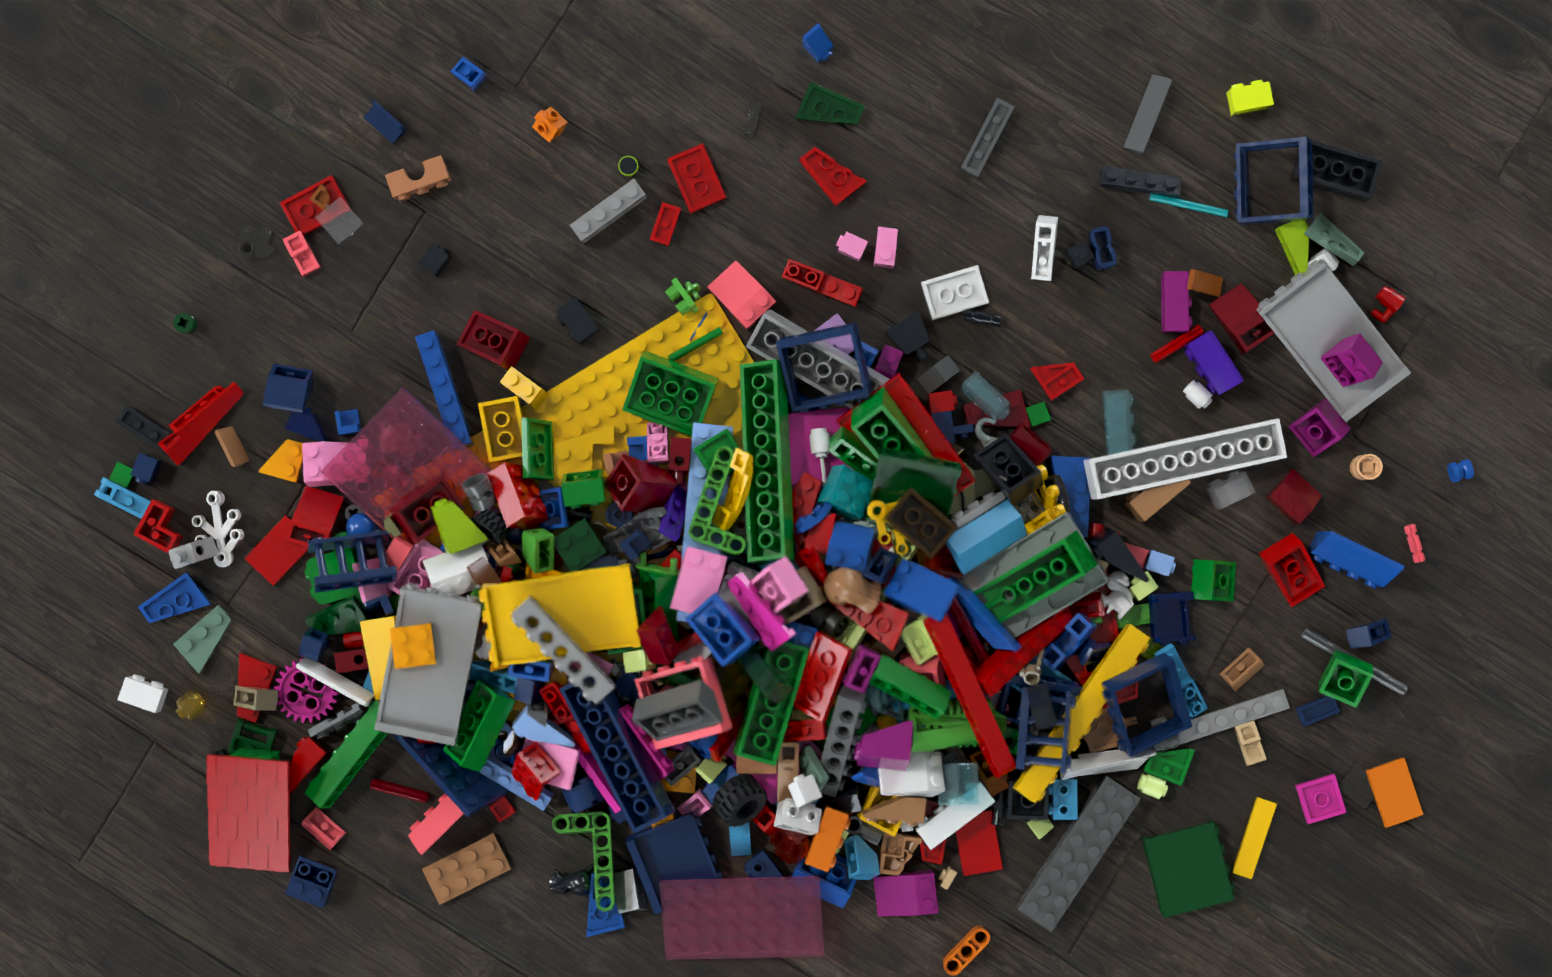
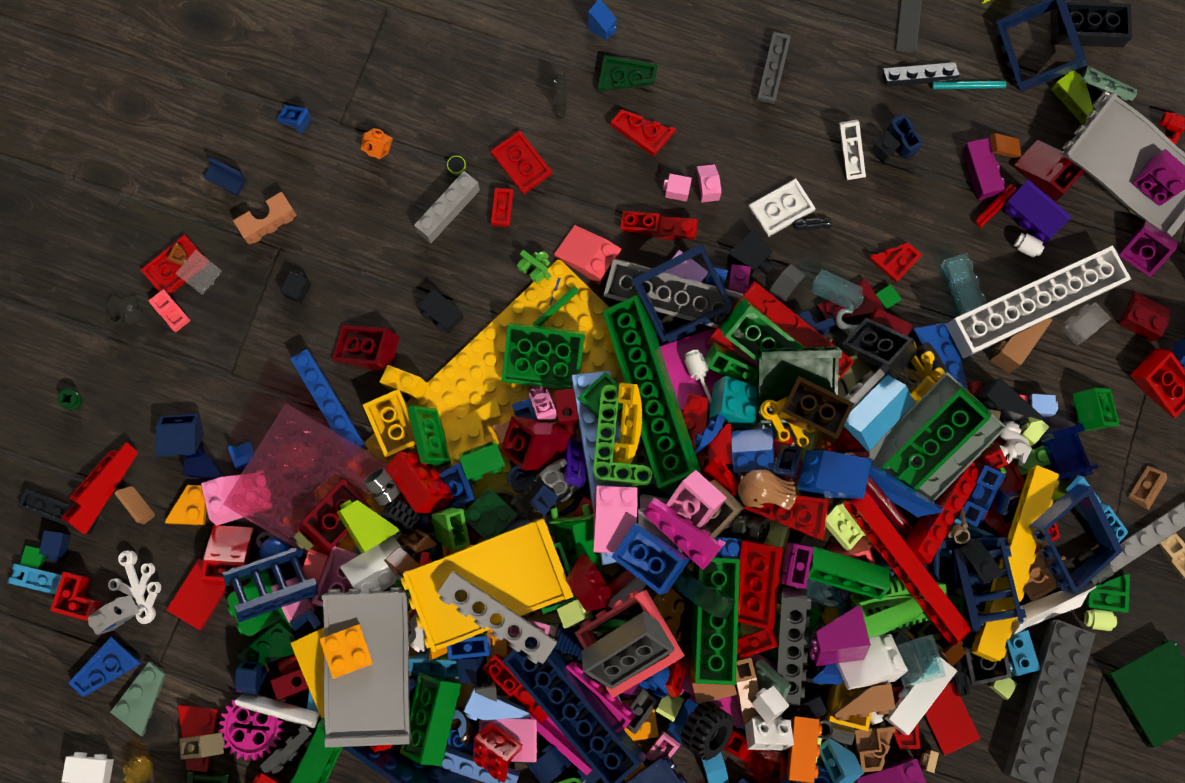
camera: 10 degrees left, 10 degrees down
black brick [569,506,593,522] -> none
red brick [927,390,957,414] -> none

